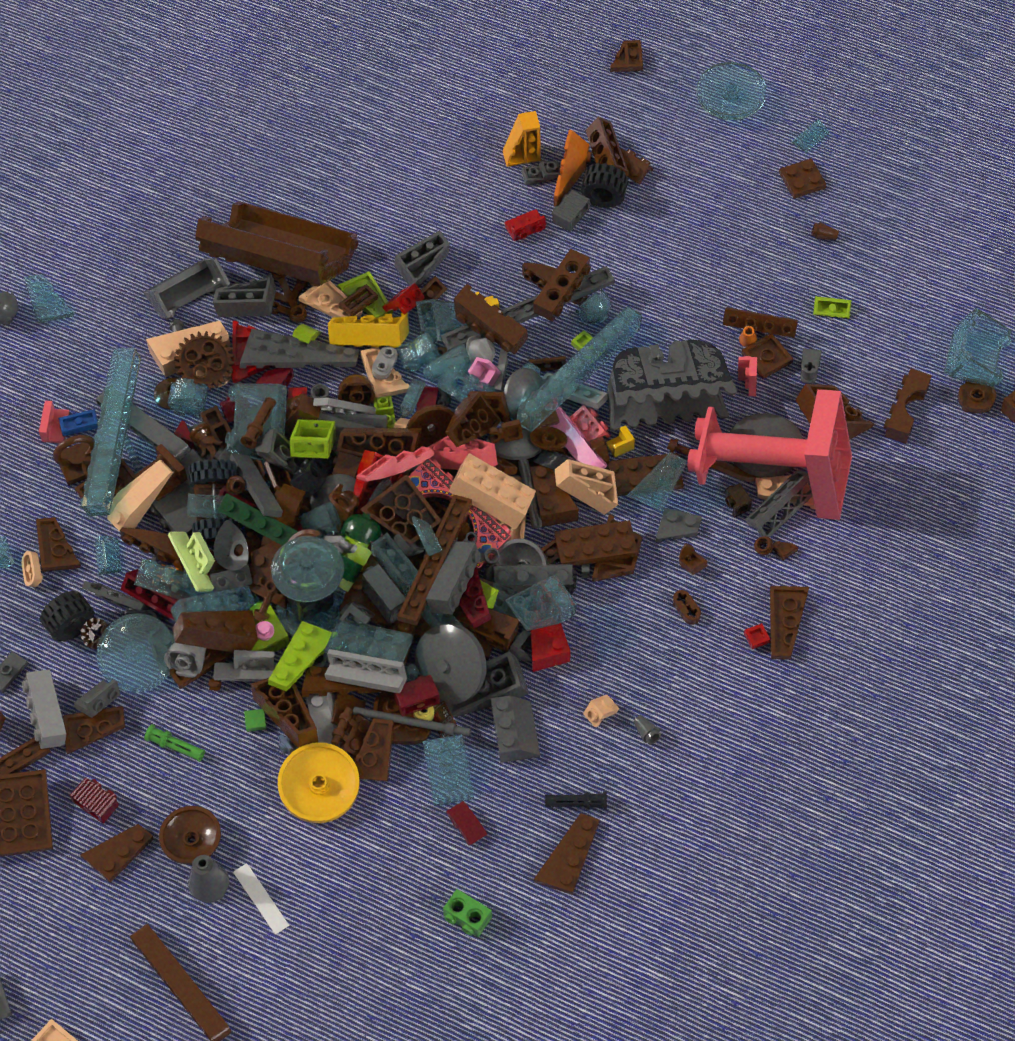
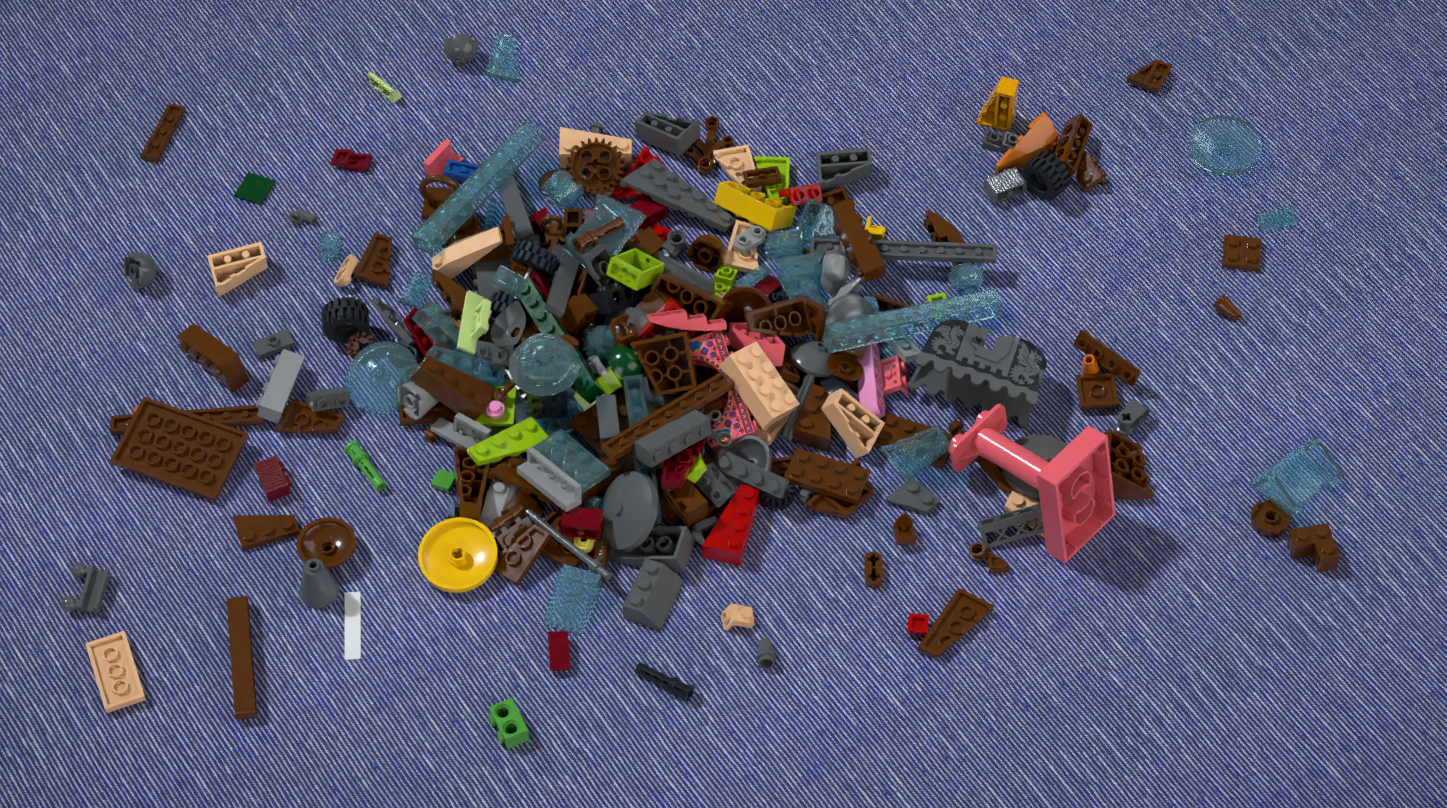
camera: 30 degrees right, 5 degrees down
dark grey windscreen [143,258,230,320] -> none
reddish brown panel [195,201,358,287] -> none
reddish brown plate [226,475,245,495] -> none
lime slope [292,324,321,344] -> none
light grey plate [313,398,376,415] -> none
dark grey bracket [340,601,375,624] -> none
clear light blue slope [412,516,442,556] -> none
bright pink panel [468,357,501,387] -> none
reddish brown plate [488,419,523,443] -> none
red bracket [504,209,546,241] -> none
clear light blue slope [505,574,577,631] -> none
reddish brown brick [533,249,591,322] -> none
reddish brown wing [534,813,600,895] -> none
reddish brown slope [590,437,610,462] -> none
yellow panel [606,425,635,458] -> none
dark brown brick [724,483,752,518] -> none
coral bracket [738,356,757,397] -> none
lime slope [813,296,852,319] -> none
reddish brown arch [883,368,932,444] -> none

